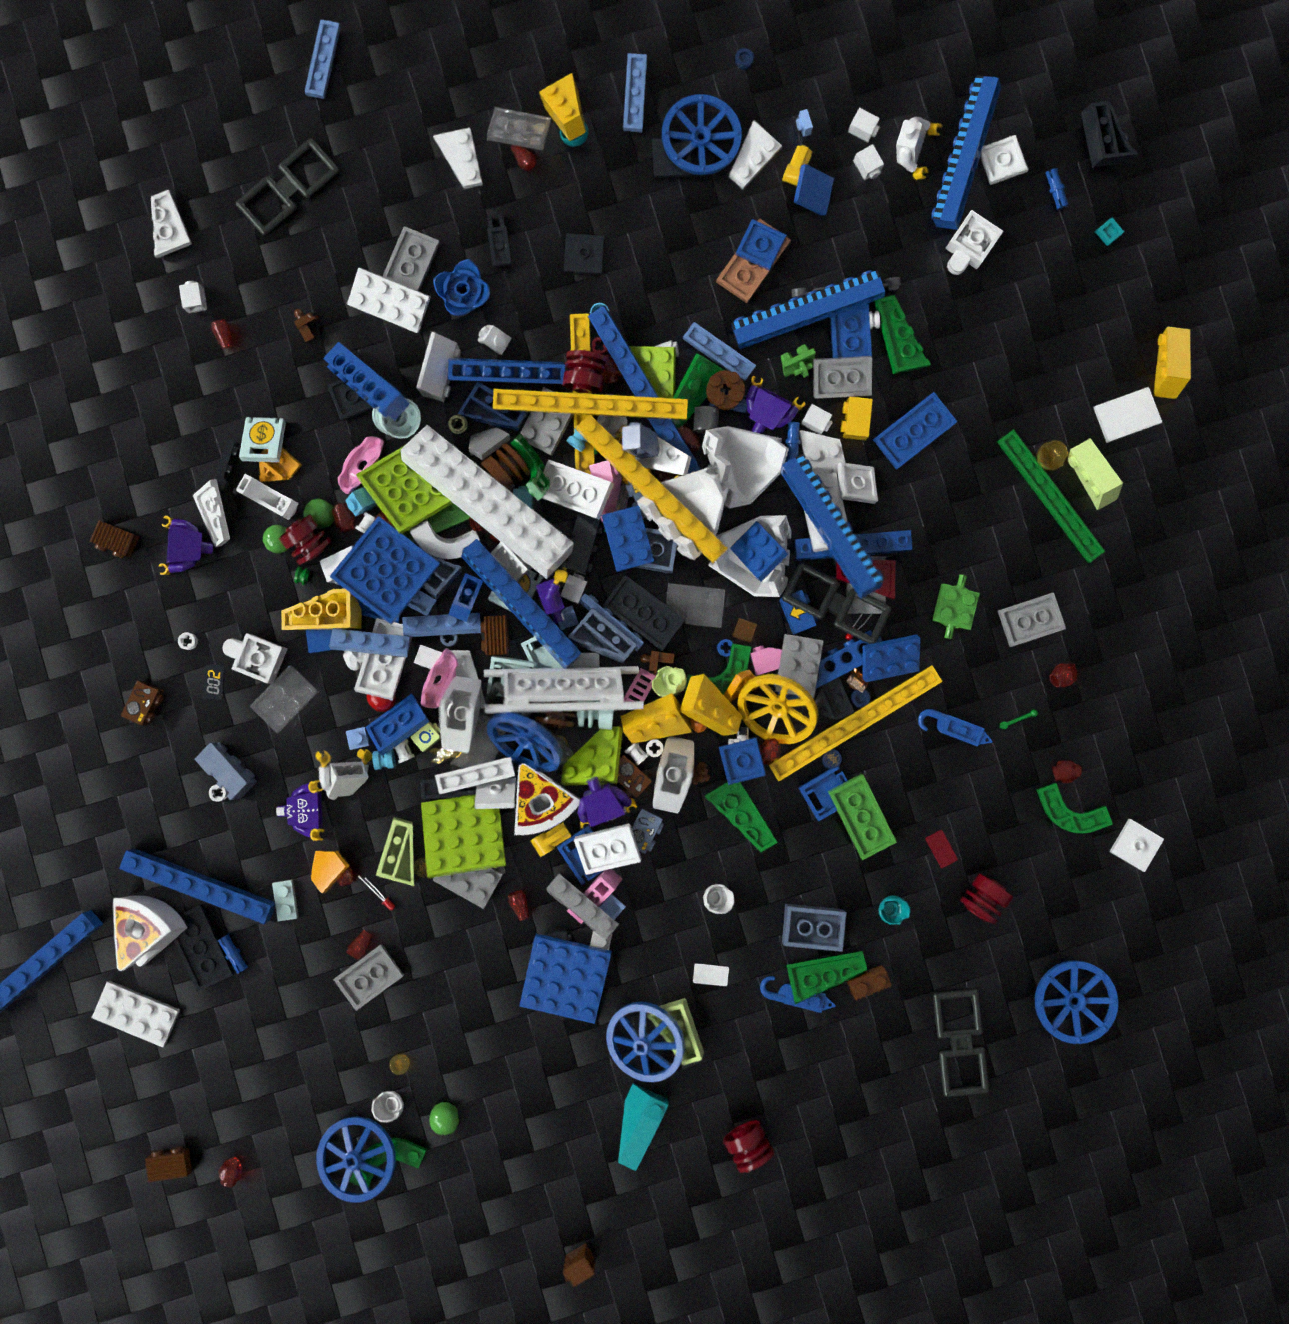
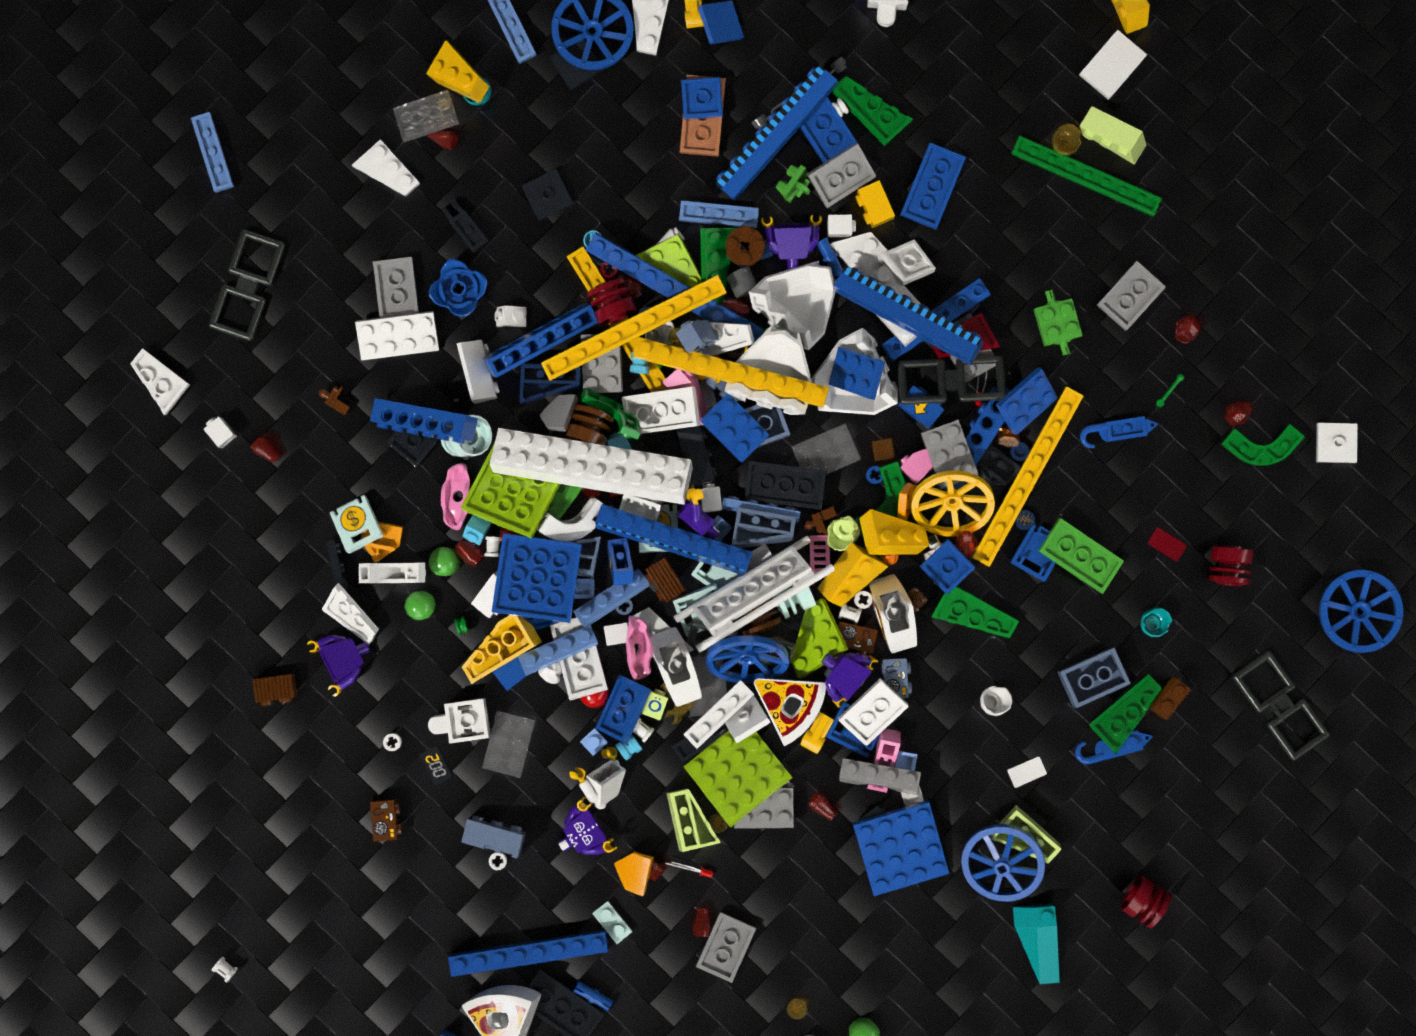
camera: 30 degrees left, 0 degrees up
dark red wheel [278,514,331,565] -> none
olive cone [448,415,467,434] -> none

